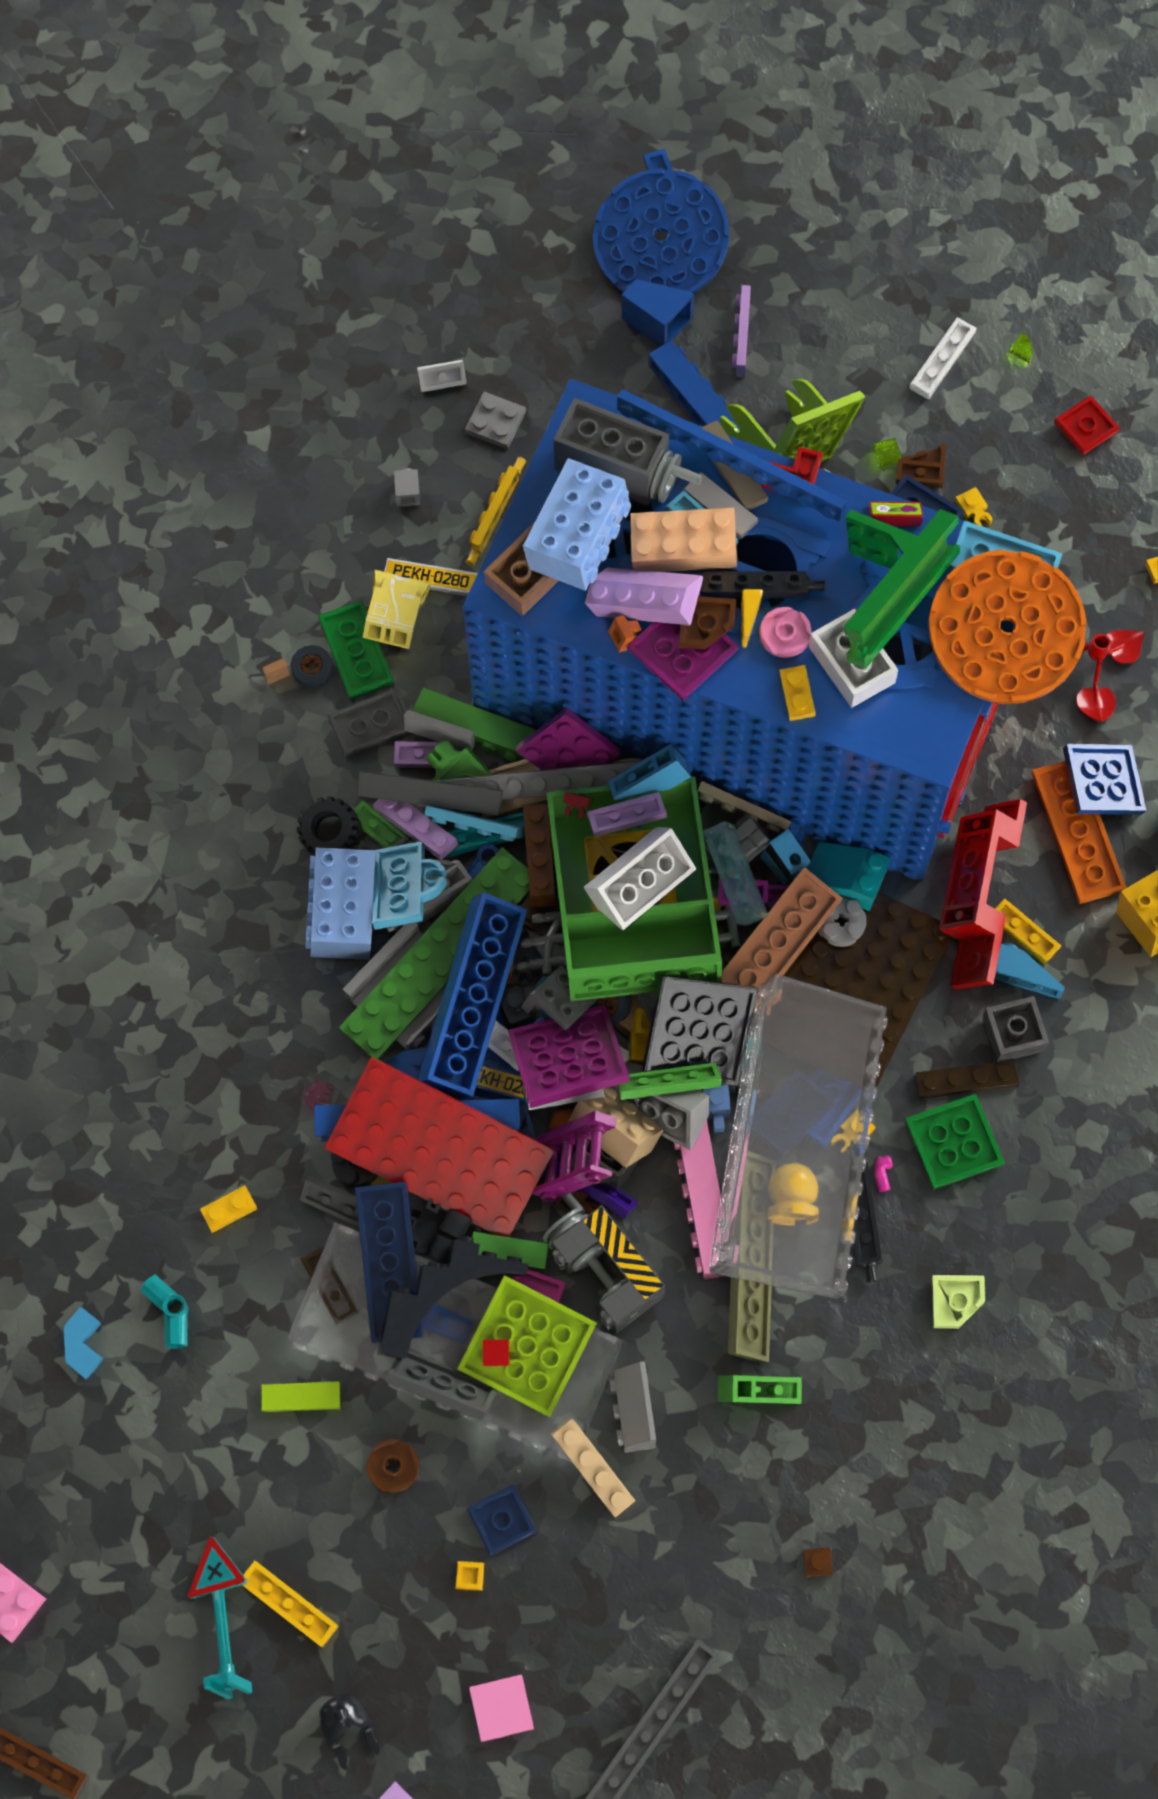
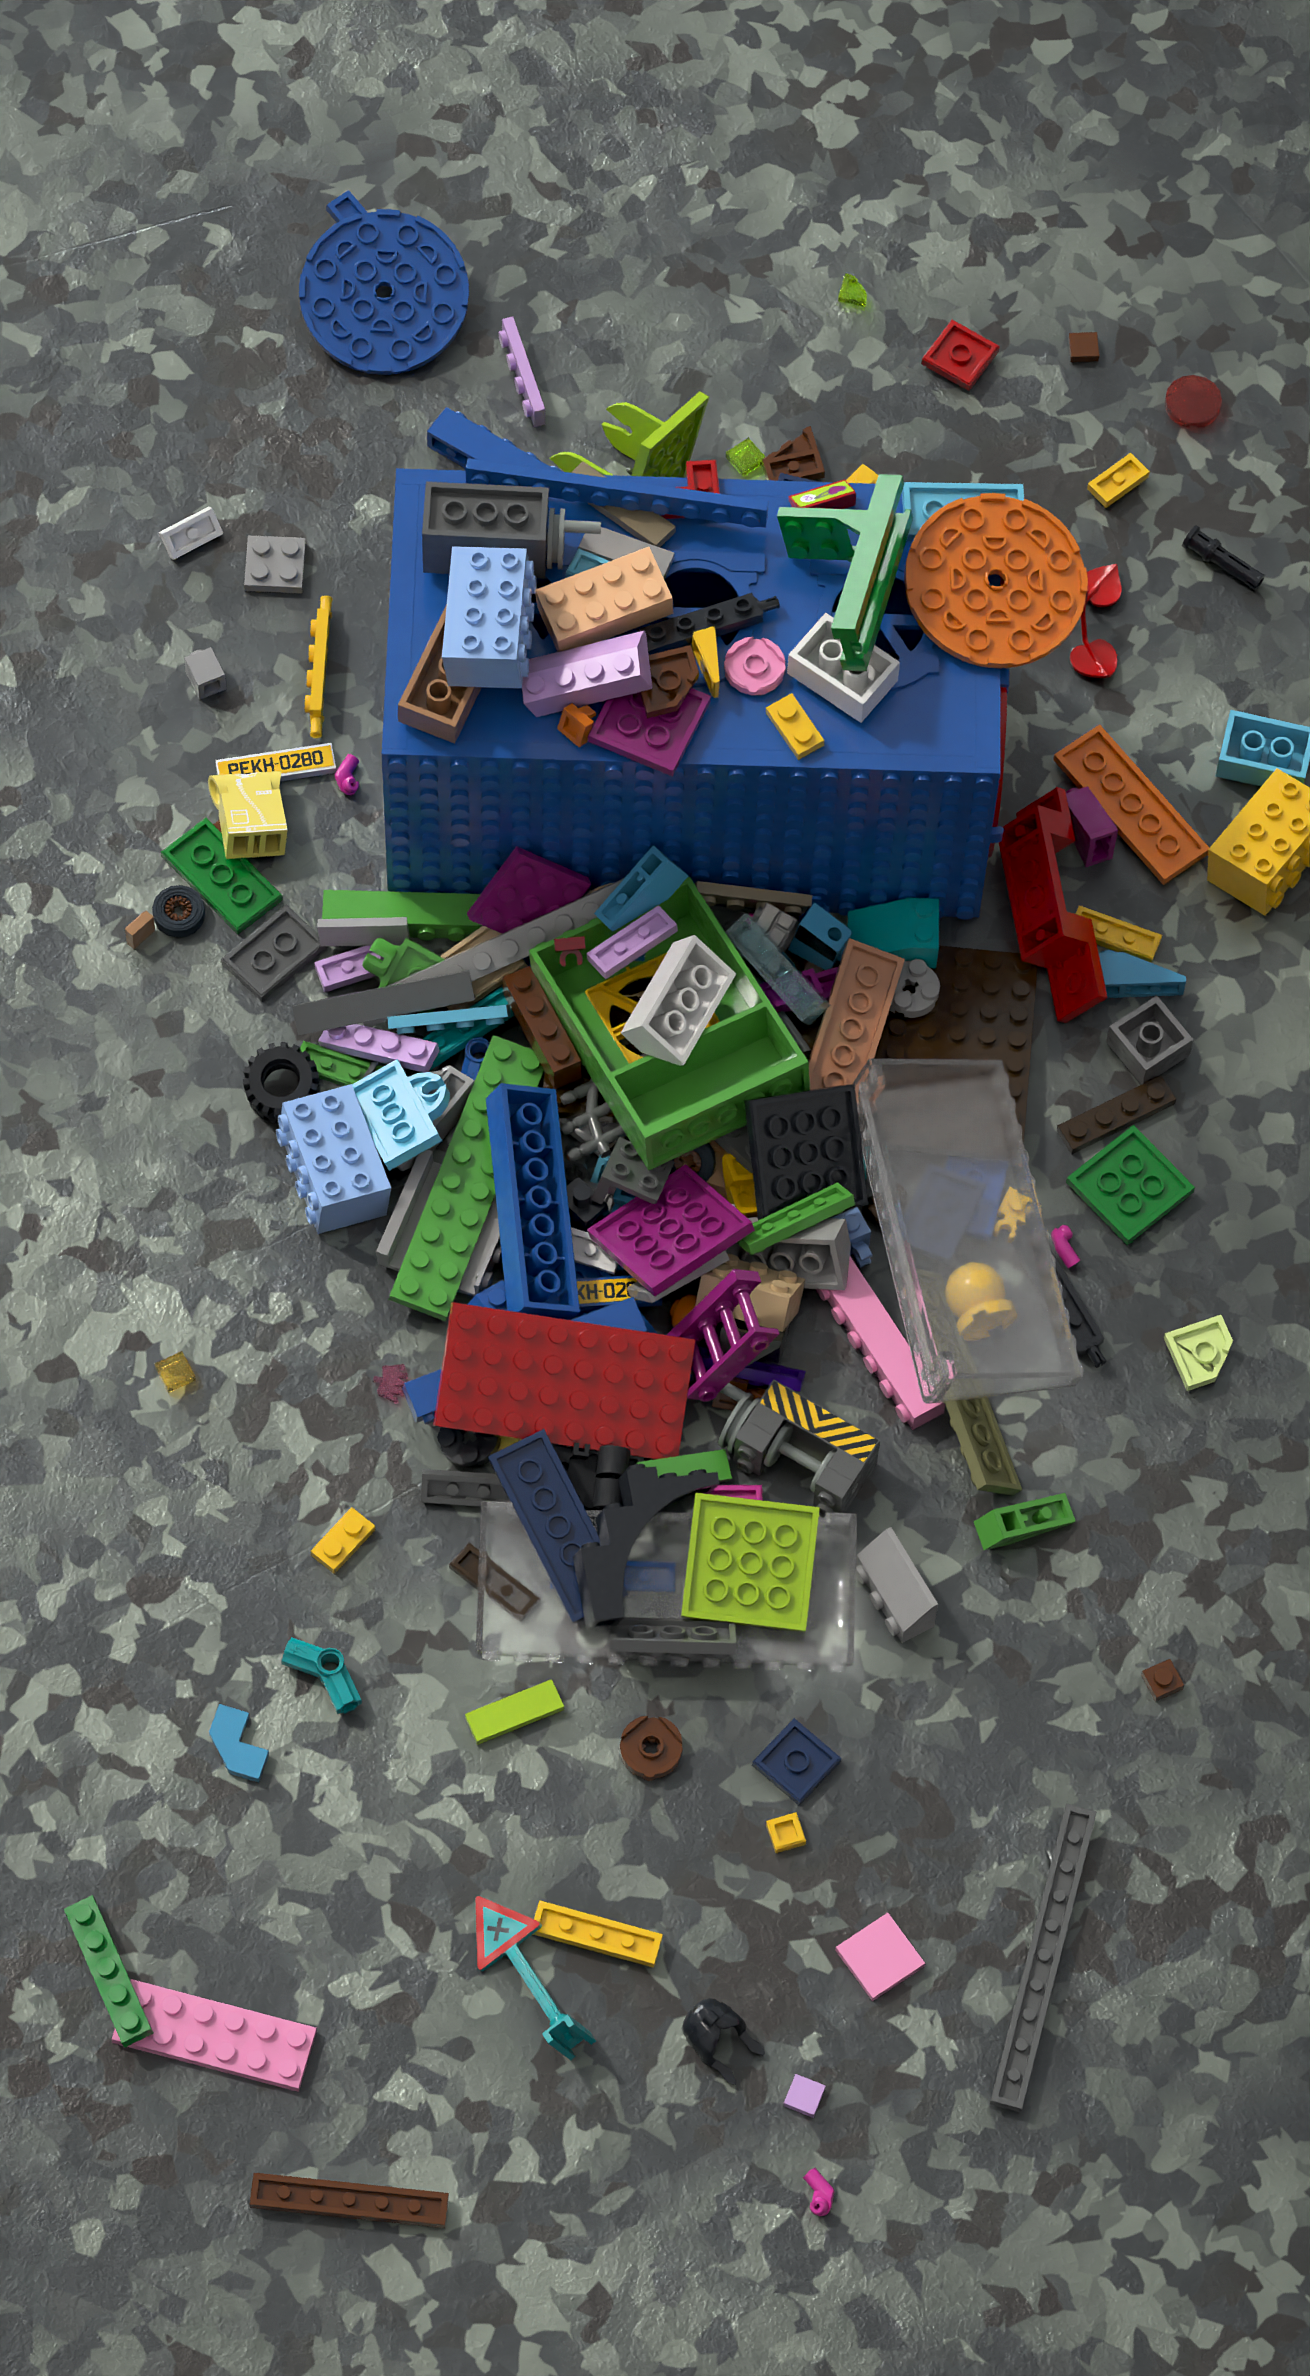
camera: 25 degrees left, 5 degrees down
red tile [483,1339,510,1366] -> none
tan plate [550,1417,635,1518] -> none
blue slope [621,279,694,347] -> none
white tile [909,317,977,399] -> none
plate [1063,744,1146,815] -> none
none -> clear yellow tile [154,1351,196,1393]
none -> magenta slope [1066,786,1118,868]

